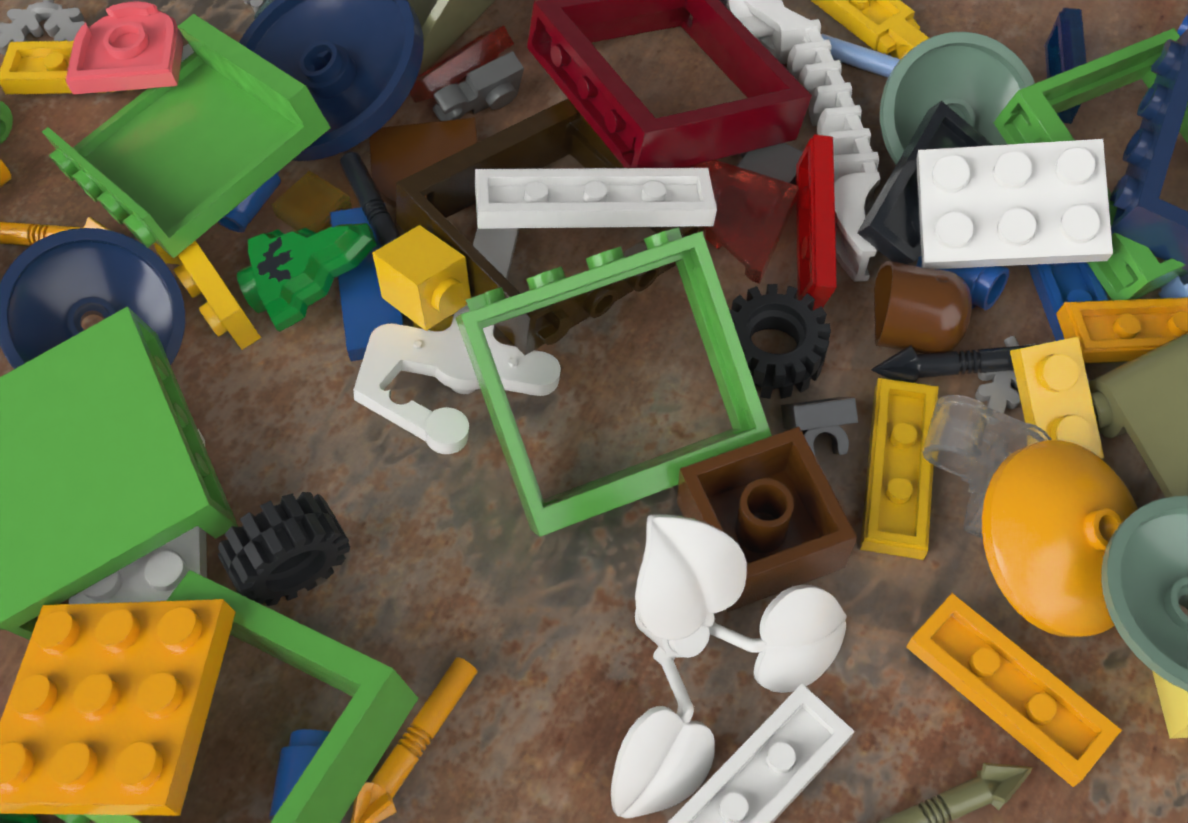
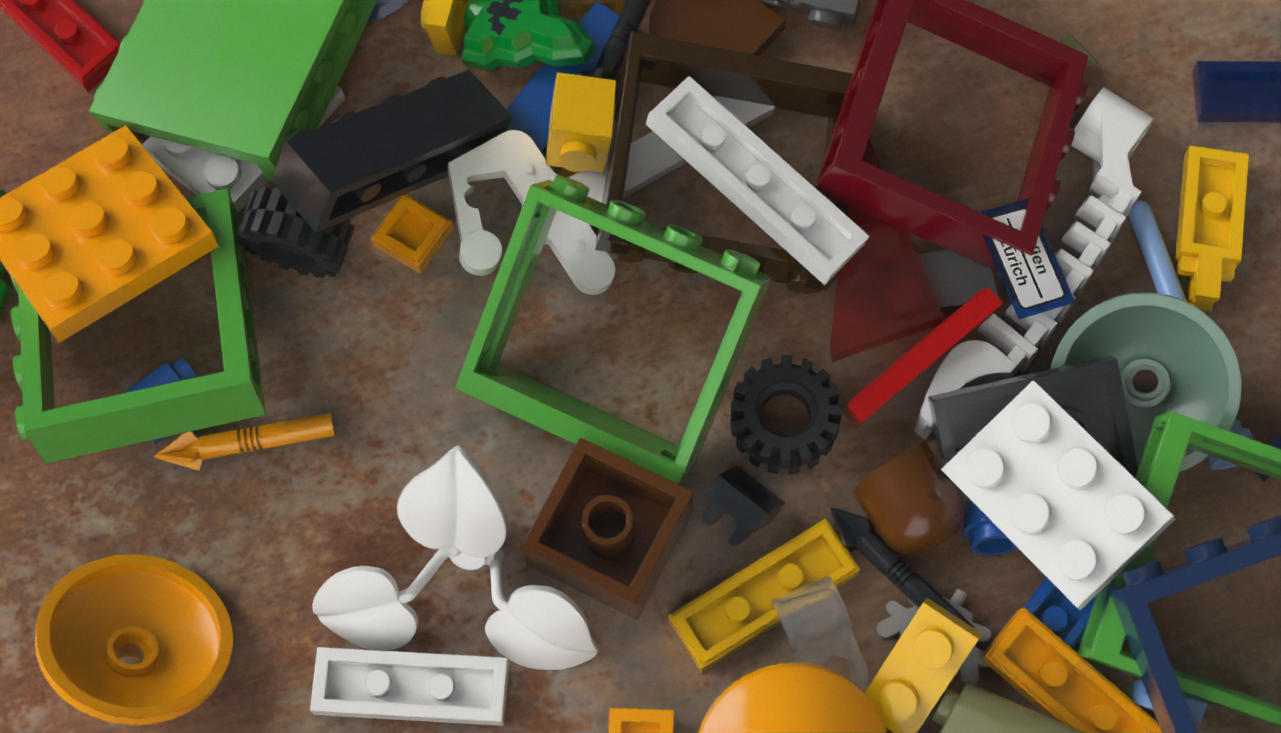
camera: 50 degrees right, 10 degrees up
none -> black brick [272,69,513,233]
none -> light orange tile [371,194,454,275]
none -> sticker [979,198,1075,319]

